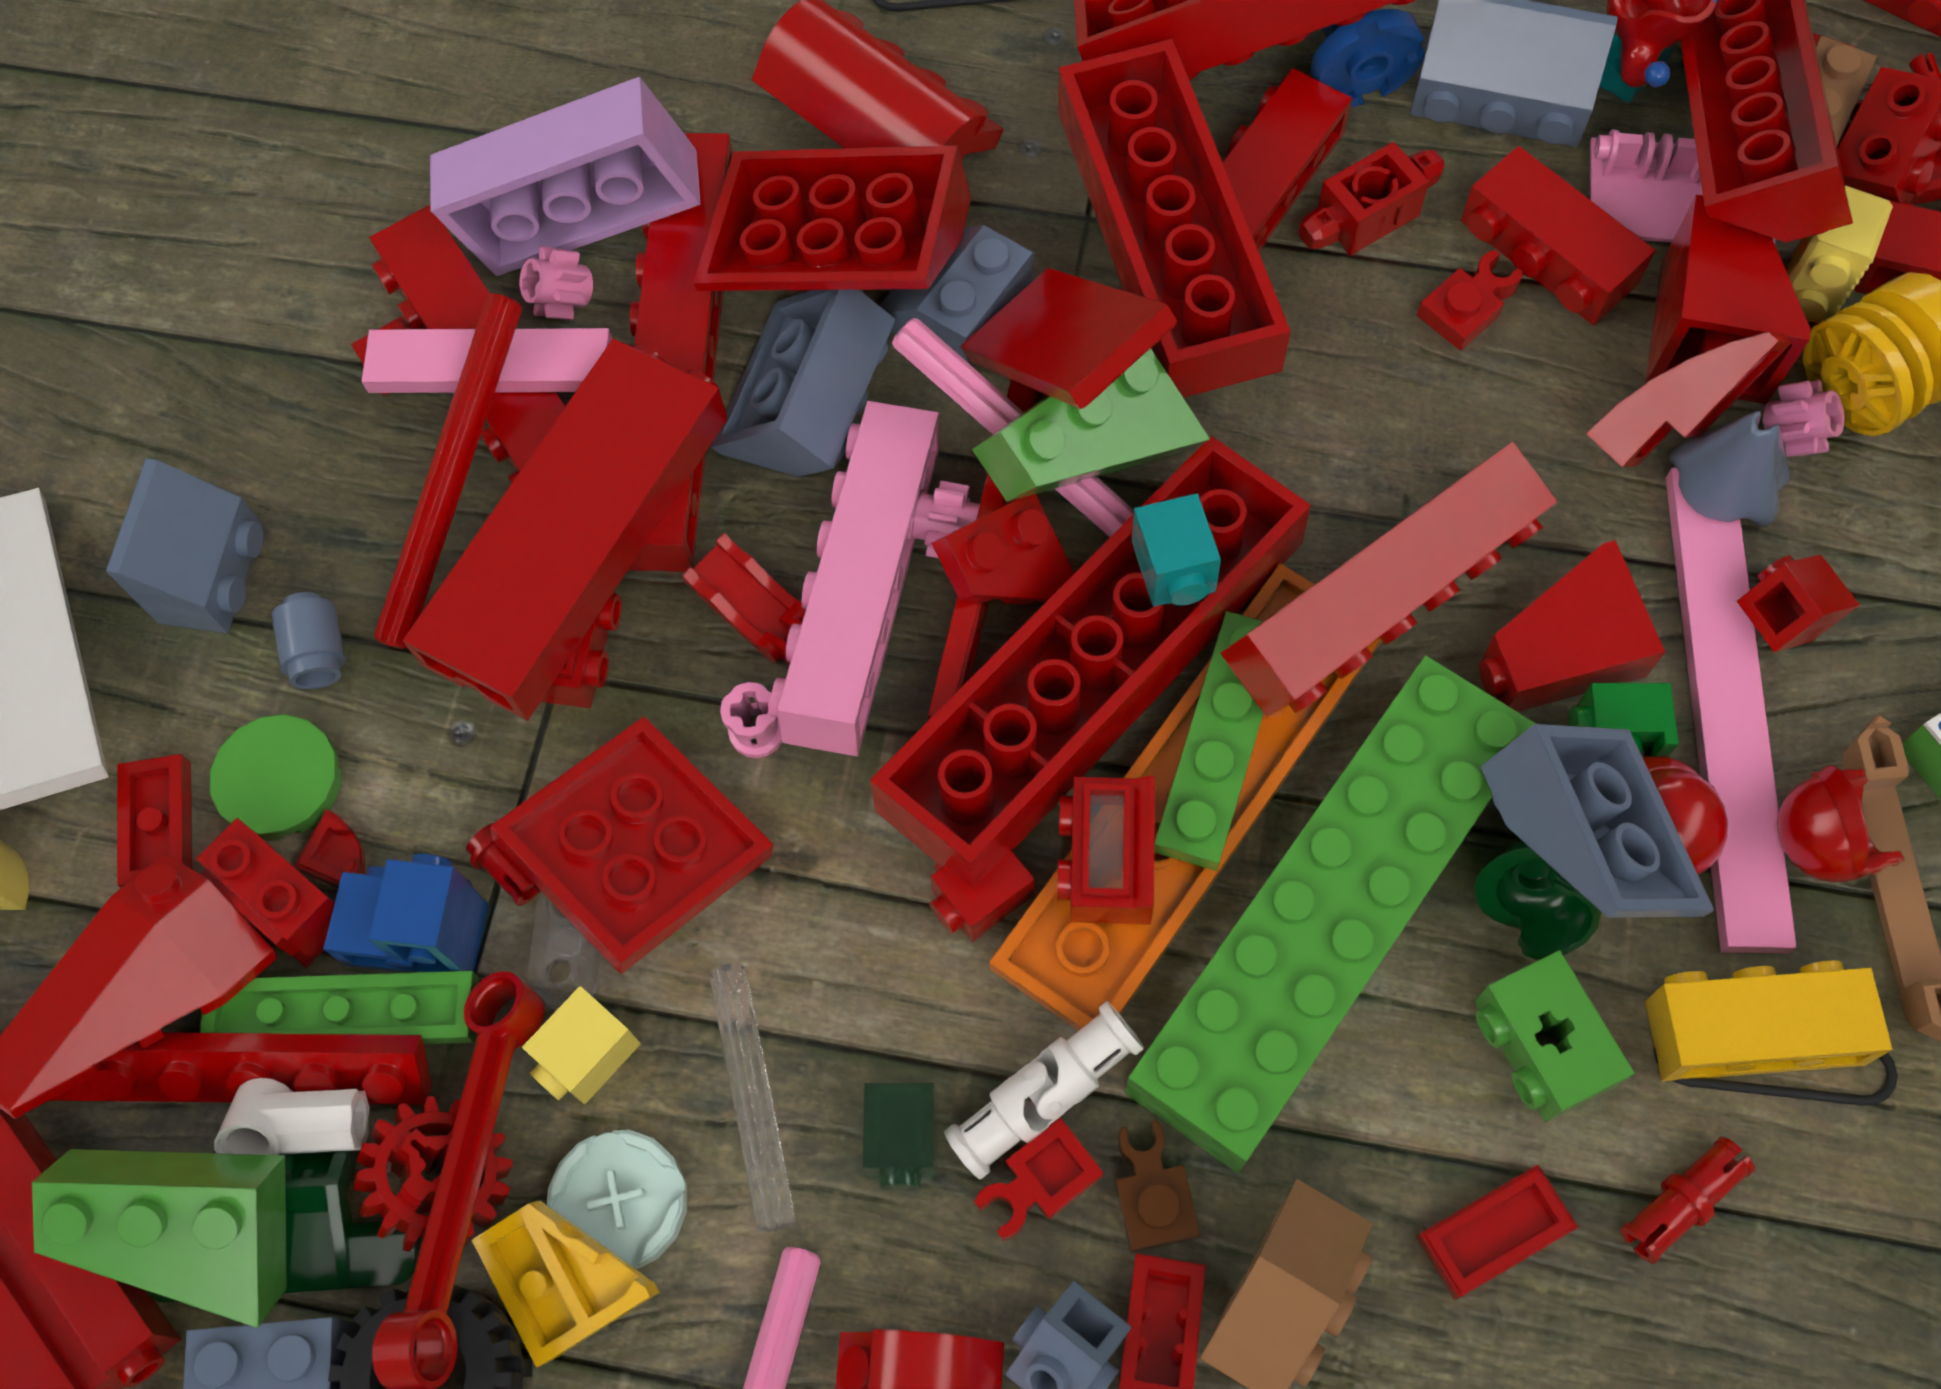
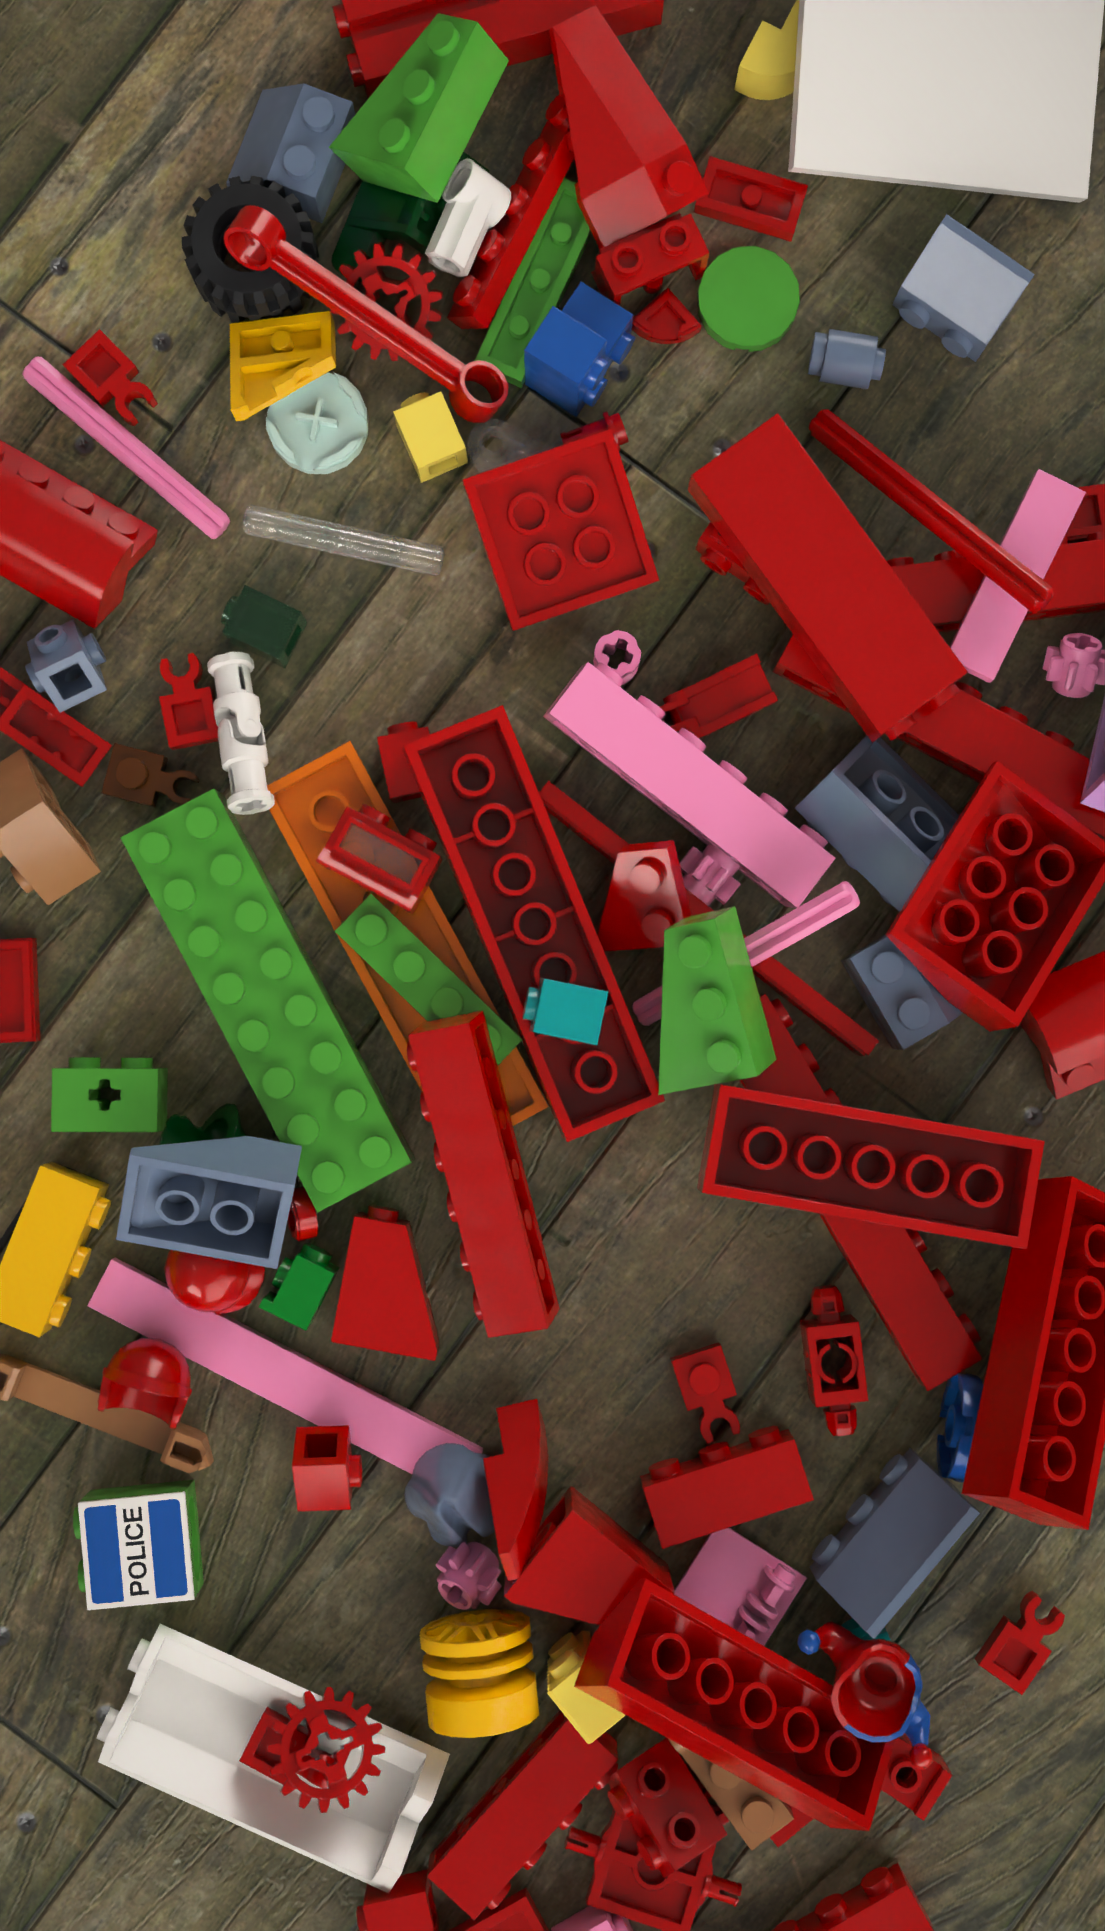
camera: 105 degrees right, 20 degrees up
red tile [960,268,1178,409] -> none

